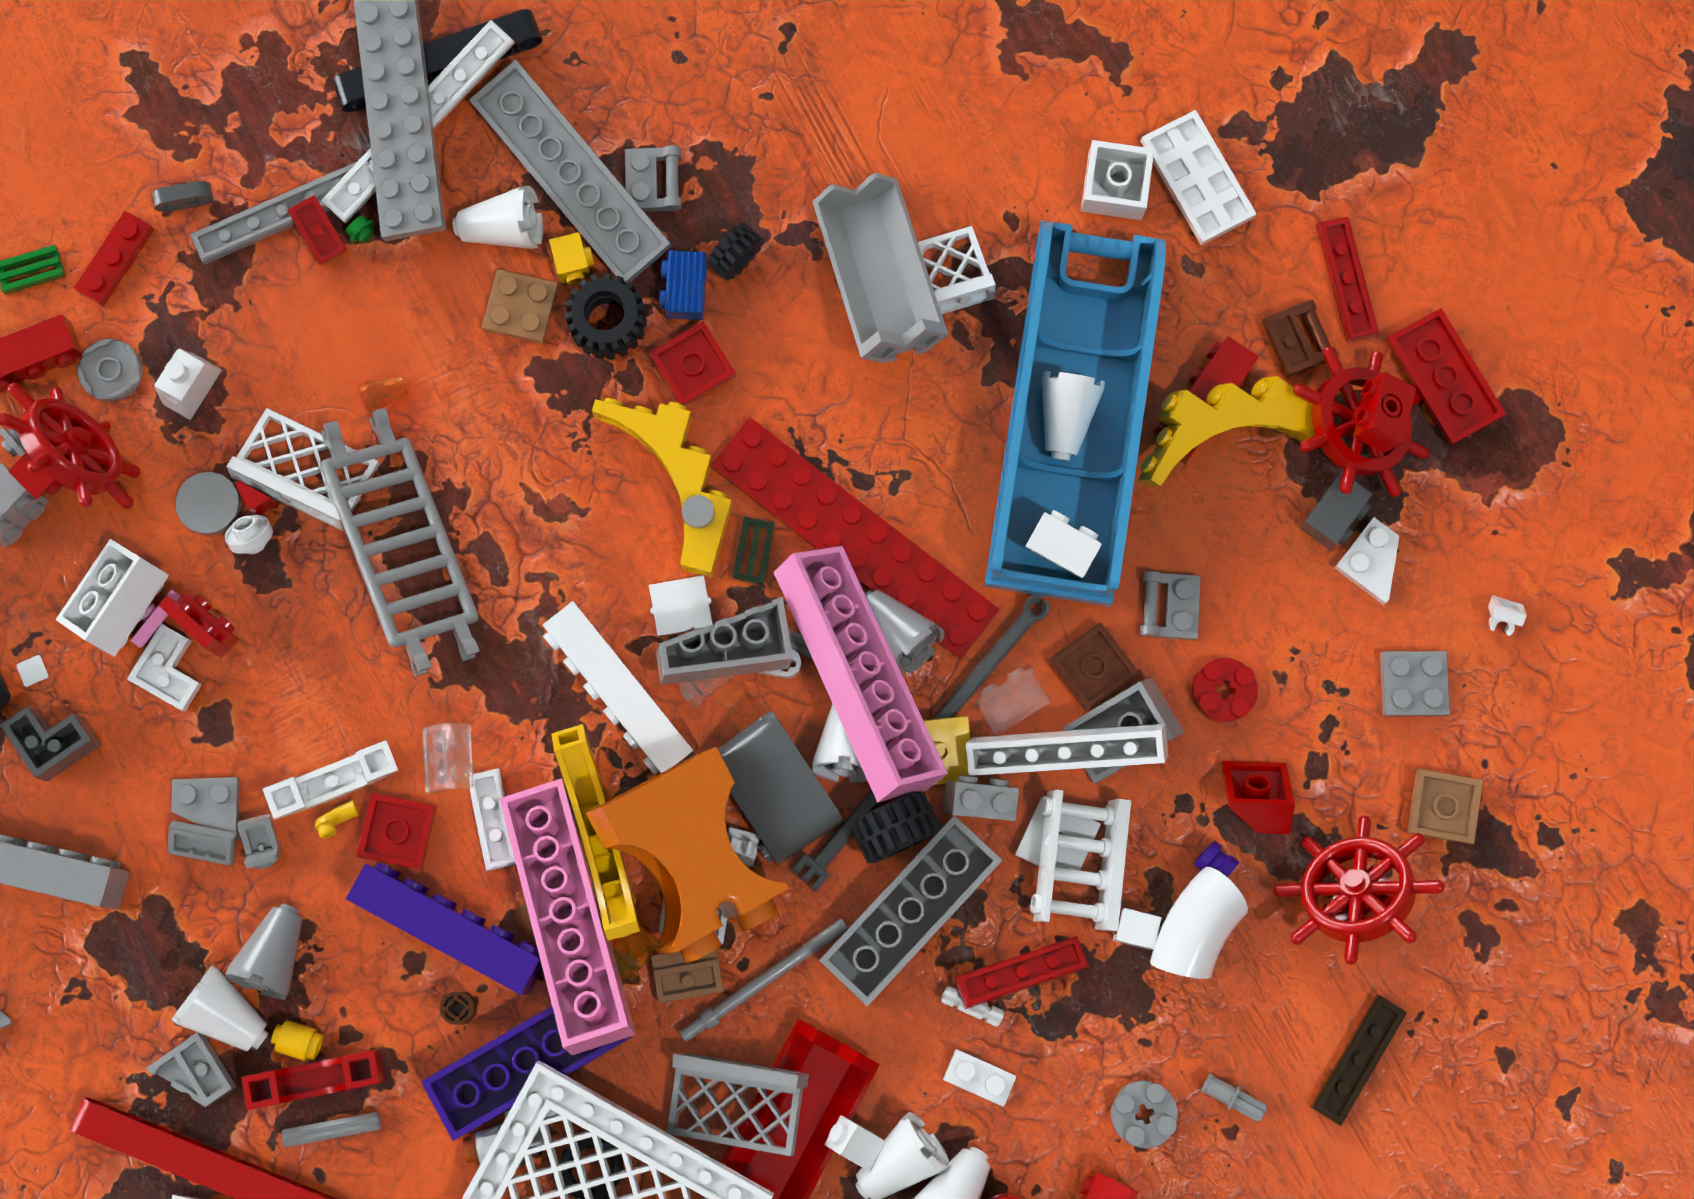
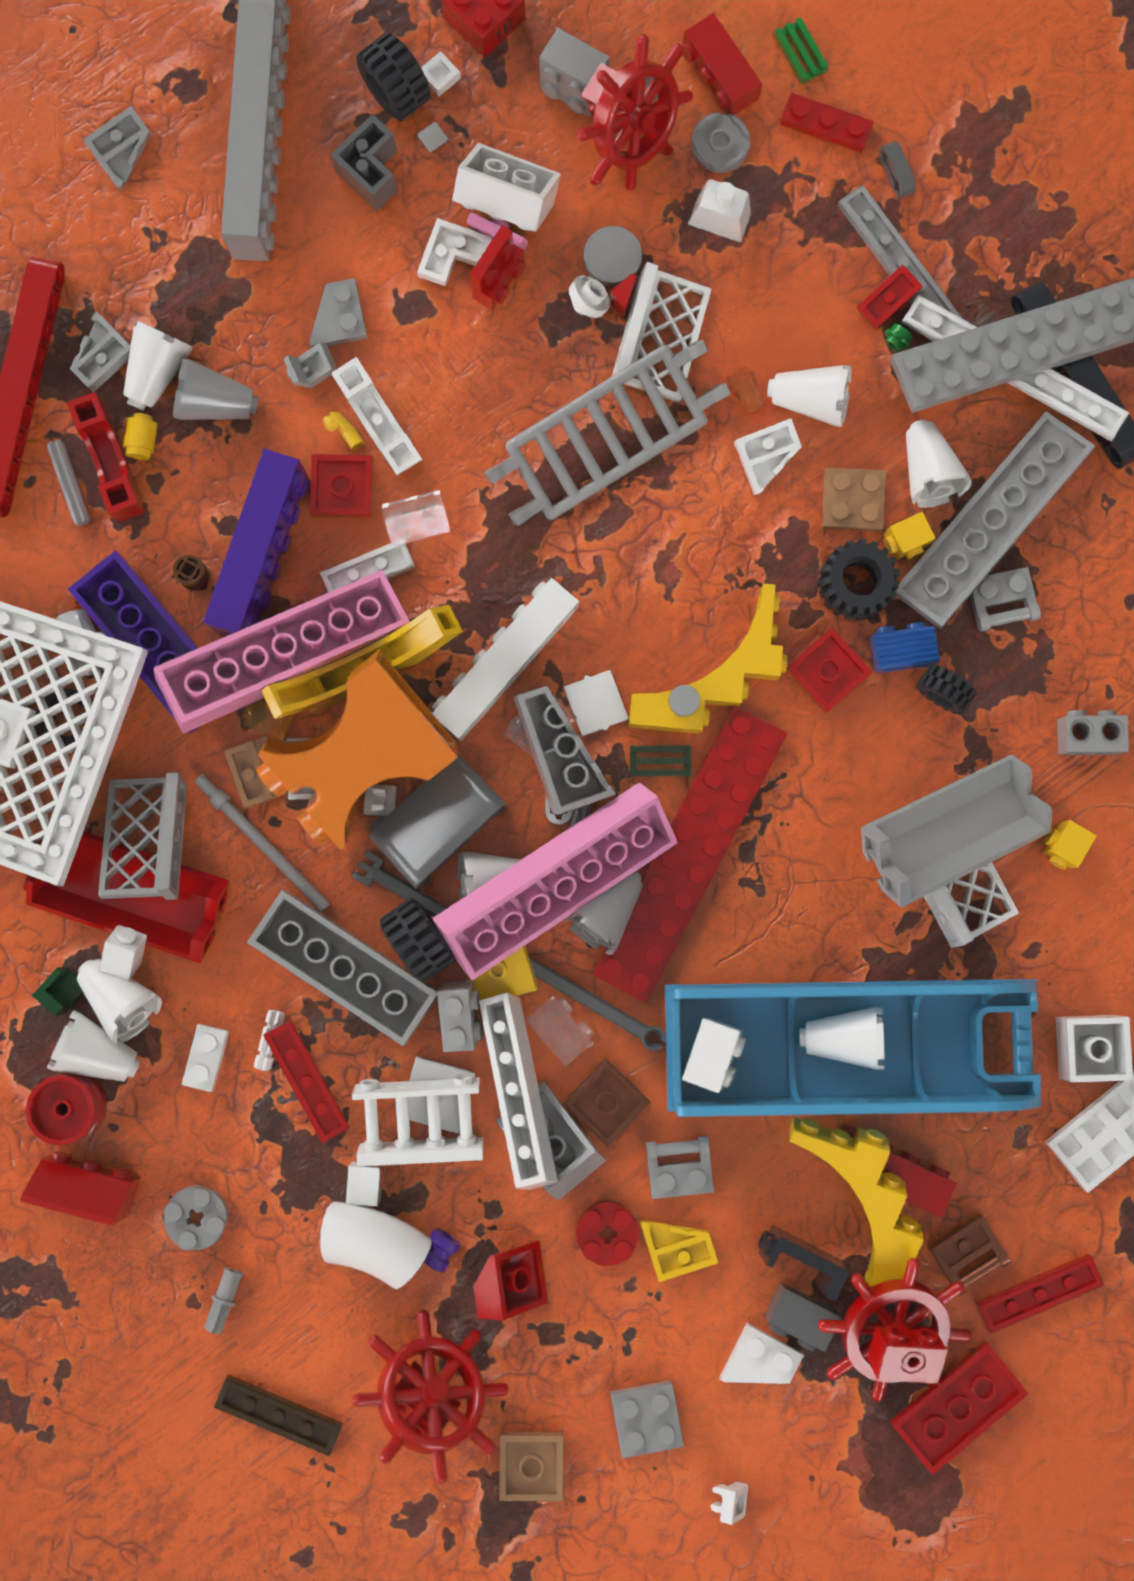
camera: 80 degrees right, 5 degrees up
light grey plate [168,821,237,866] -> none
none -> yellow wing [640,1220,718,1282]
none -> white wing [734,418,802,496]
none -> black panel [758,1225,850,1301]
none -> white cone [767,365,852,427]
none -> yellow brick [1043,820,1097,870]
none -> light grey brick [1057,710,1129,755]

